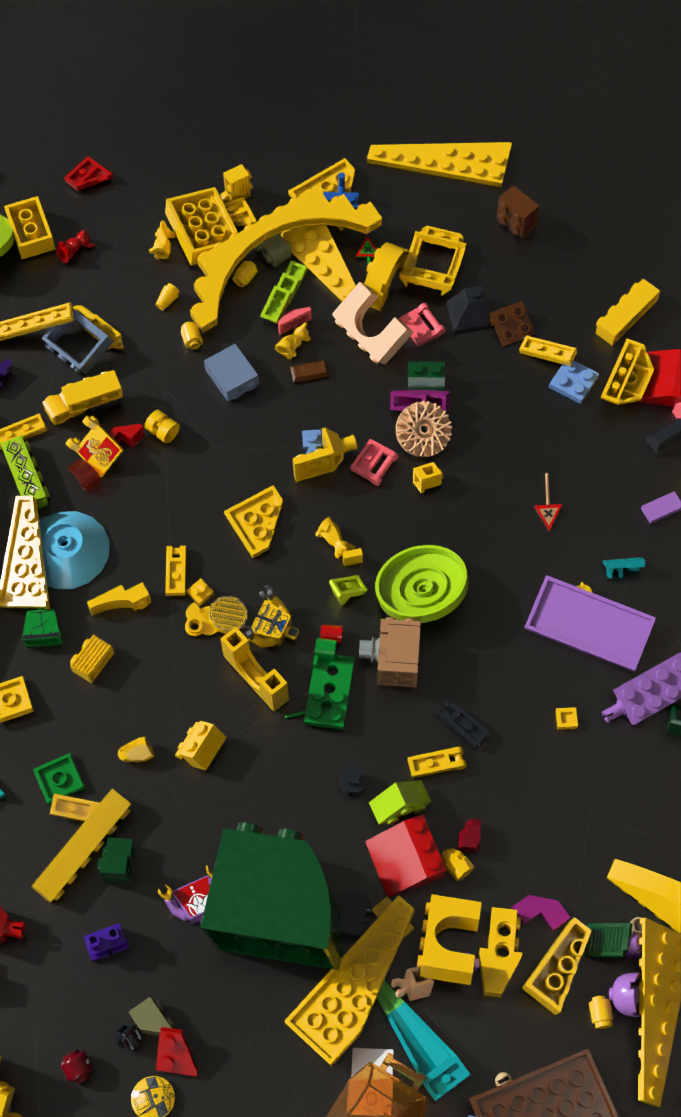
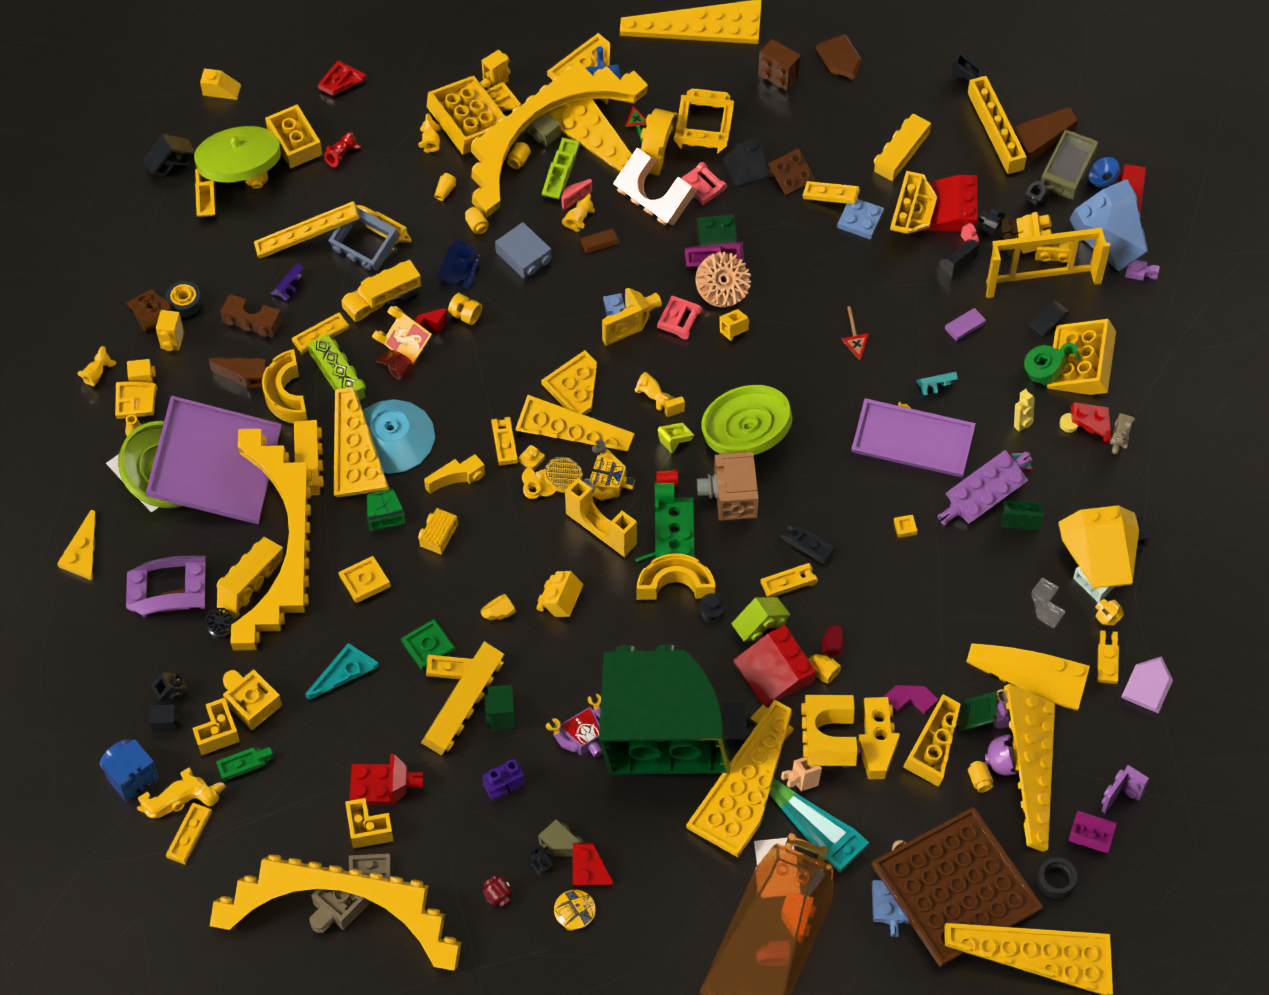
camera: 10 degrees left, 5 degrees down
none -> clear blue brick [438,240,481,288]
none -> yellow wing [515,395,635,451]
none -> yellow brick [637,554,715,600]
none -> reddish brown tile [815,35,862,80]

